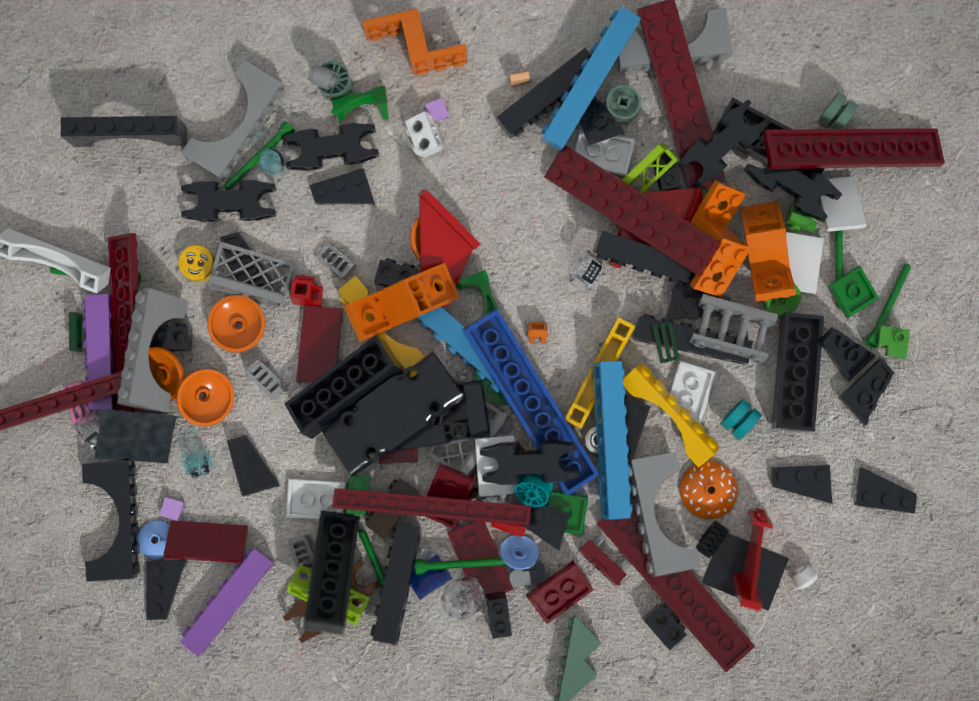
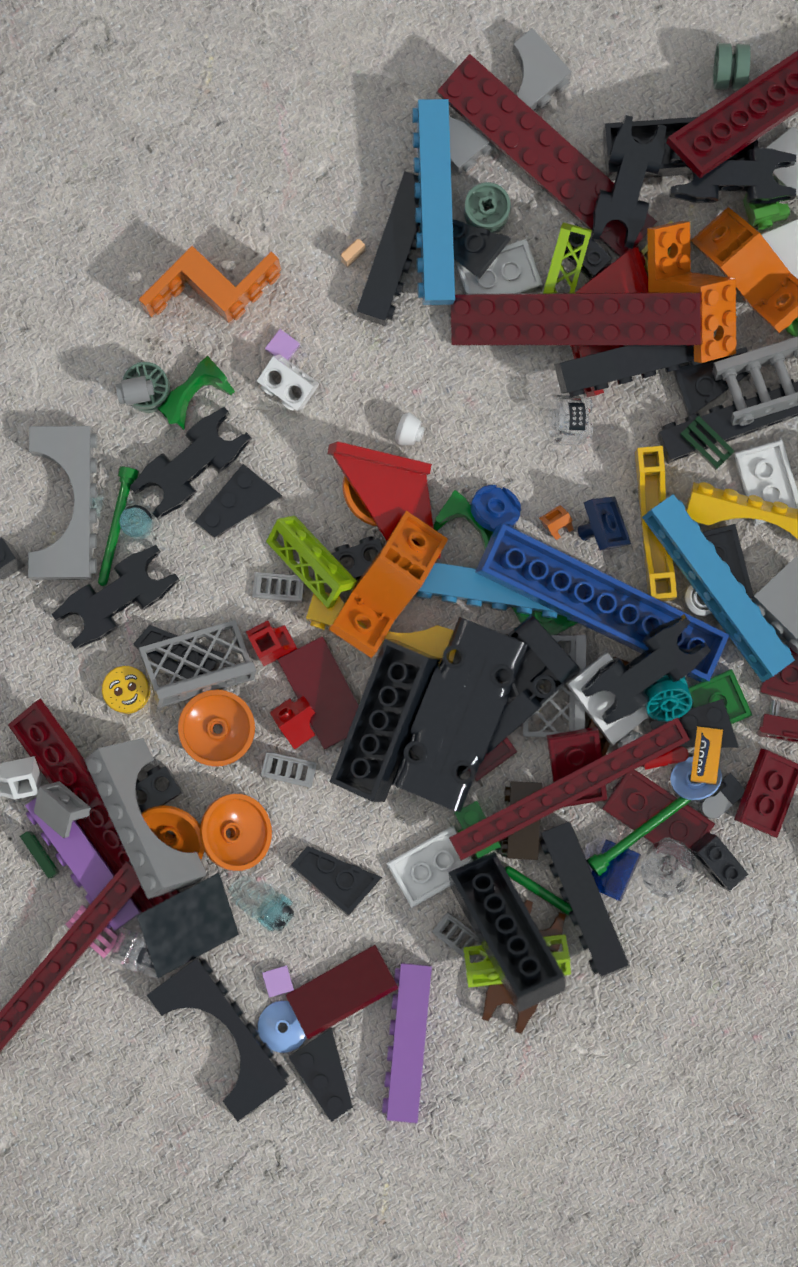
camera: 30 degrees left, 0 degrees up
none -> light grey panel [34,781,90,838]
none -> lime fence [266,515,357,608]
none -> red brick [270,696,315,750]
none -> white cone [395,412,425,445]
none -> blue tile [471,485,521,531]
none -> dark blue tile [578,496,631,551]
none -> light orange slope [691,727,723,785]

